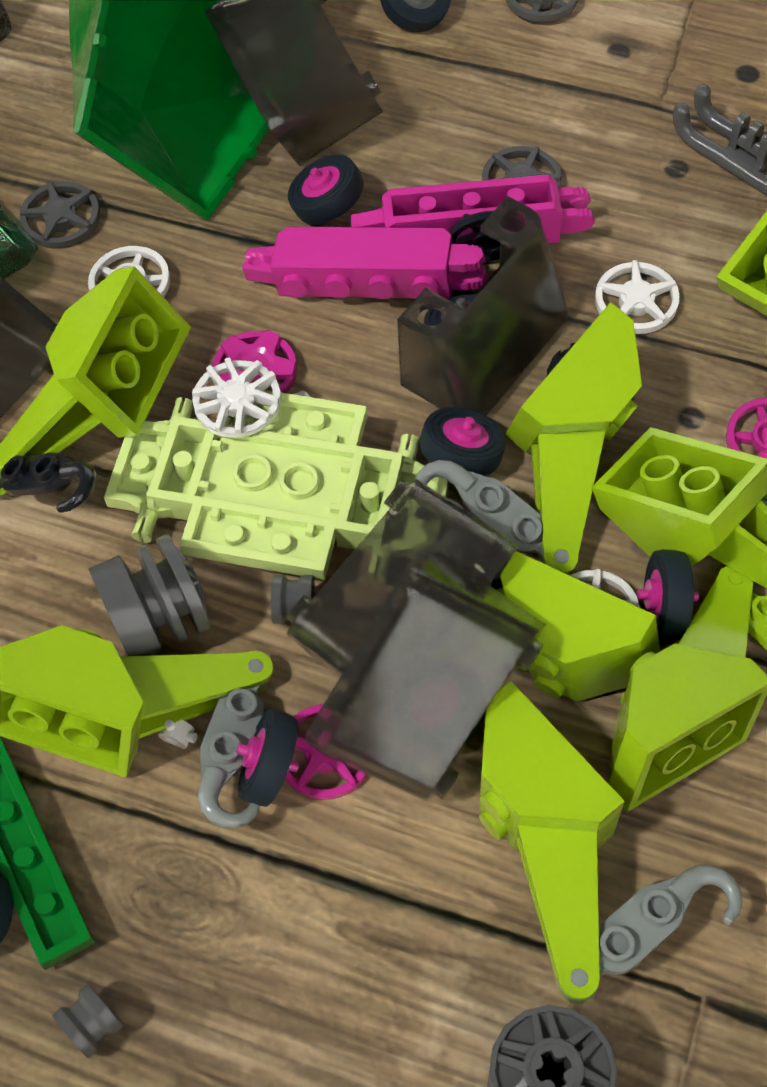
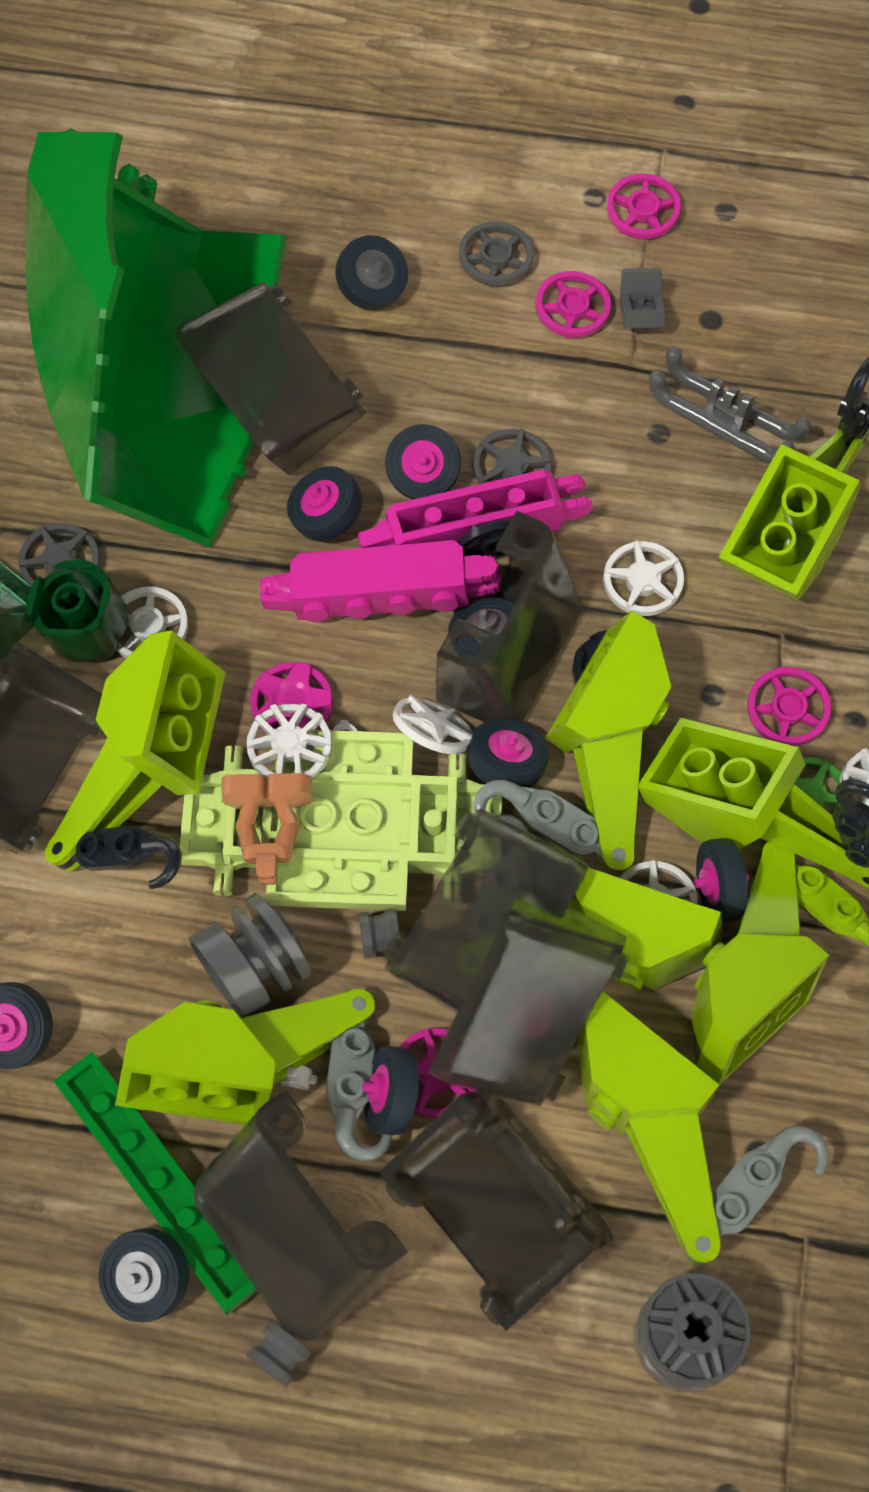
camera: 15 degrees left, 5 degrees up
none -> dark green brick [26,559,128,662]
none -> clear smoke windscreen [193,1090,409,1341]
none -> nougat piece [221,773,312,885]
none -> clear smoke windscreen [379,1089,614,1331]
none -> black wheel [385,424,461,499]
none -> white wheel [392,695,473,754]
none -> dark pink wheel [535,271,611,339]
none -> dark grey bracket [619,268,665,331]

